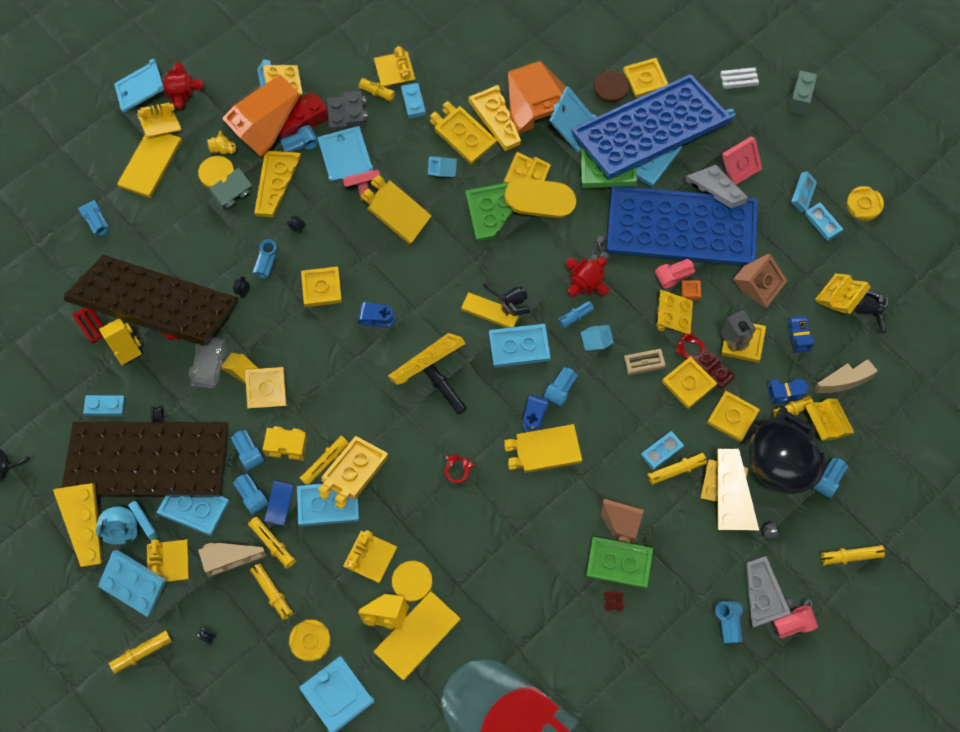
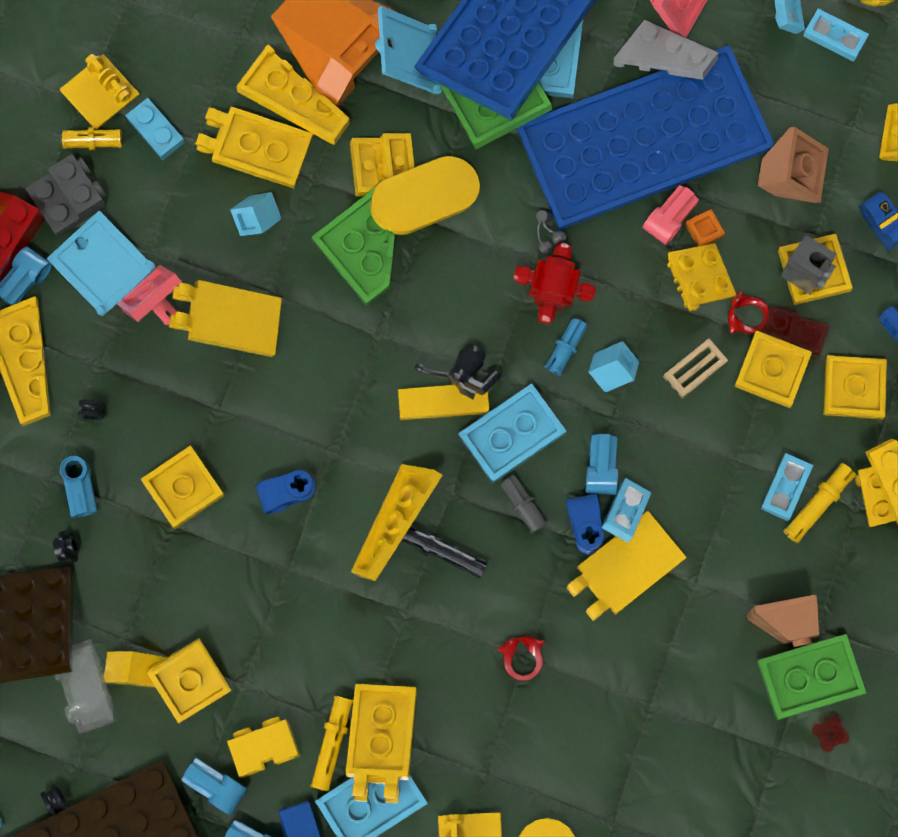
camera: 25 degrees left, 10 degrees up
none -> dark grey axle [501,476,548,534]
none -> medium azure piece [602,478,651,542]

